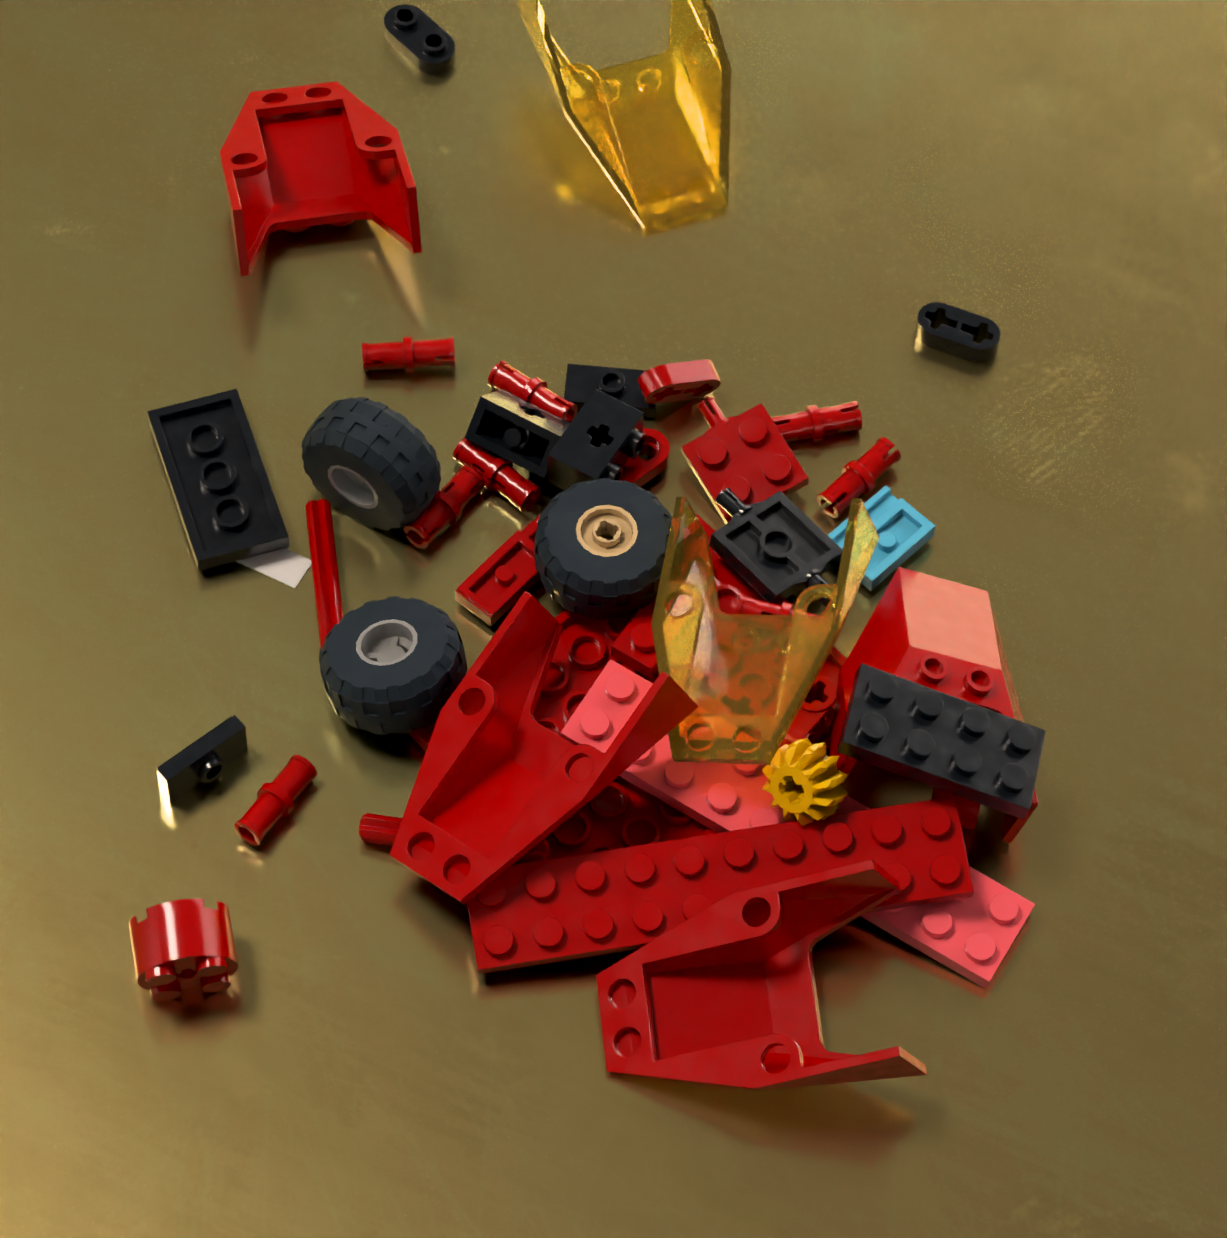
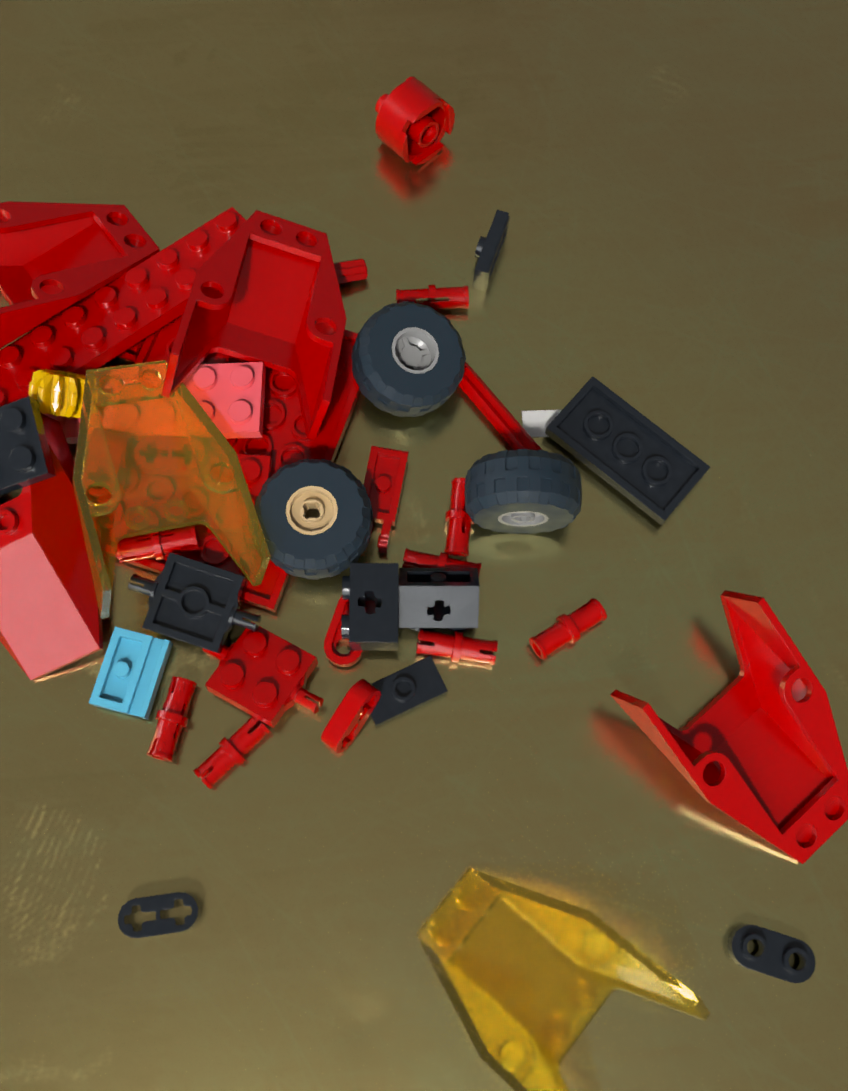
camera: 150 degrees right, 15 degrees up
red pin [234,755,317,846] -> none
none -> red pin [396,284,469,311]

